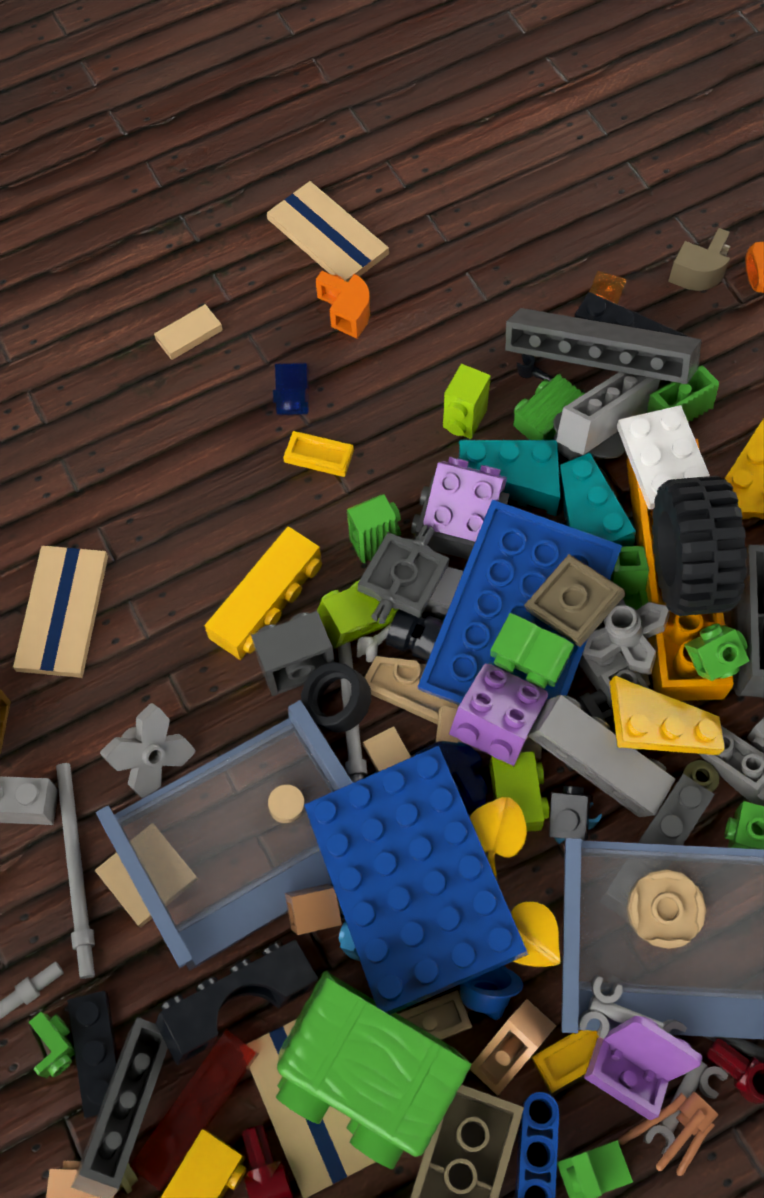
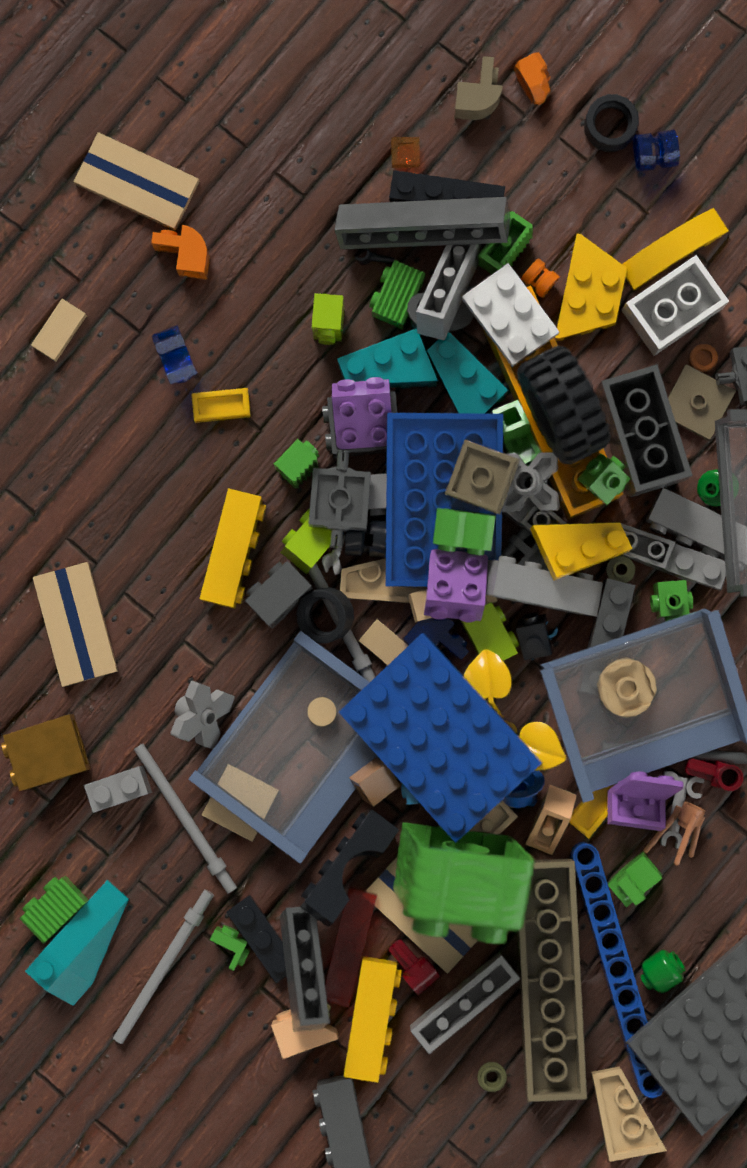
camera: 20 degrees left, 20 degrees up
light grey bar [578,975,687,1039] -> none
none -> orange wheel [521,258,560,298]

